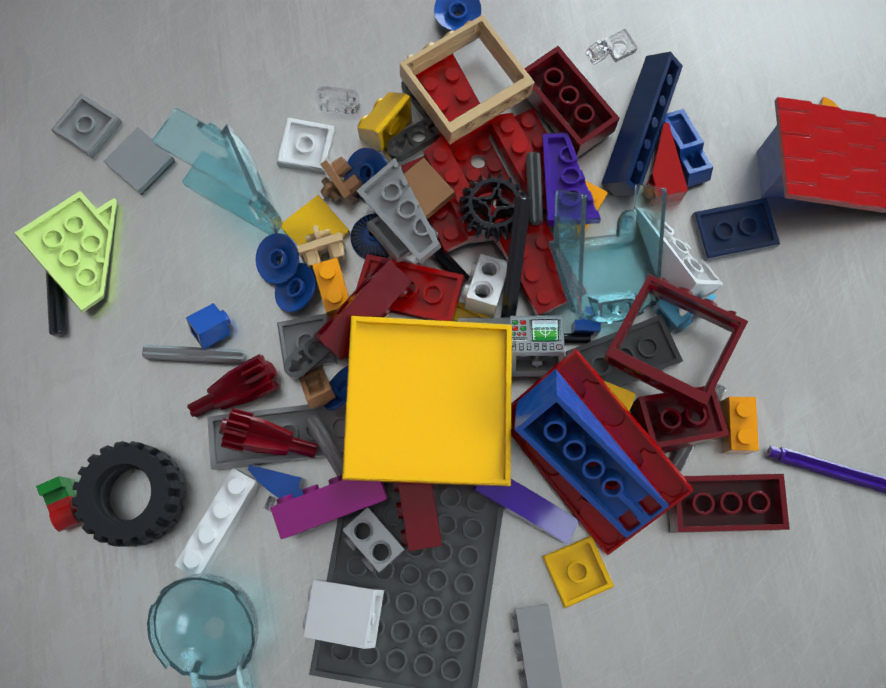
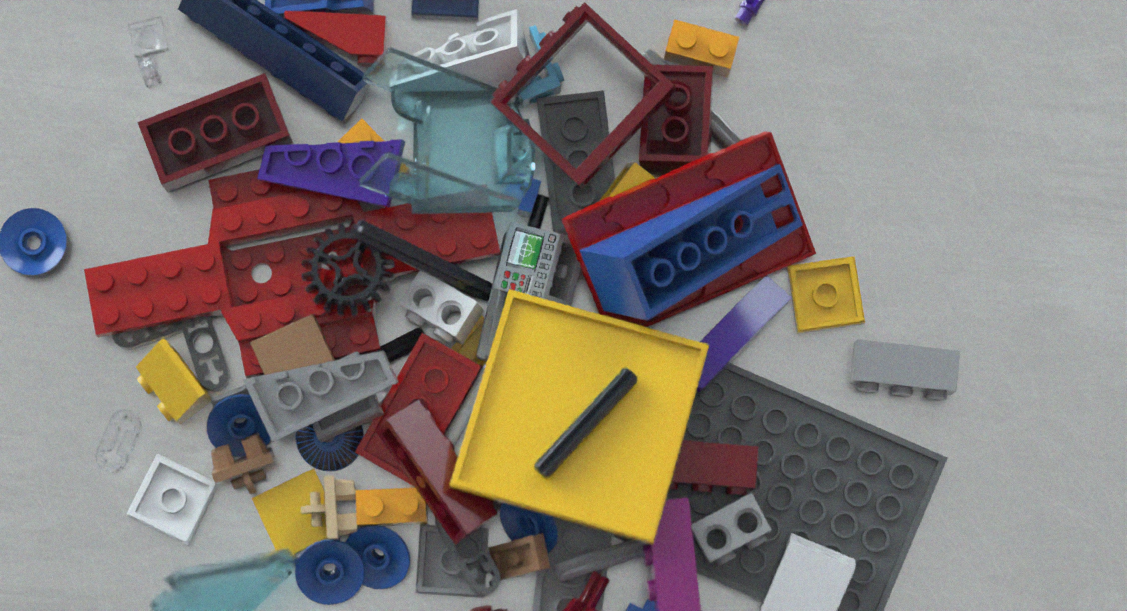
camera: 80 degrees left, 5 degrees up
tan window [400,15,535,144] -> none
dark grey axle [526,152,543,226] -> none
dark red brick [669,474,790,533] -> none
none -> black axle [534,368,638,479]

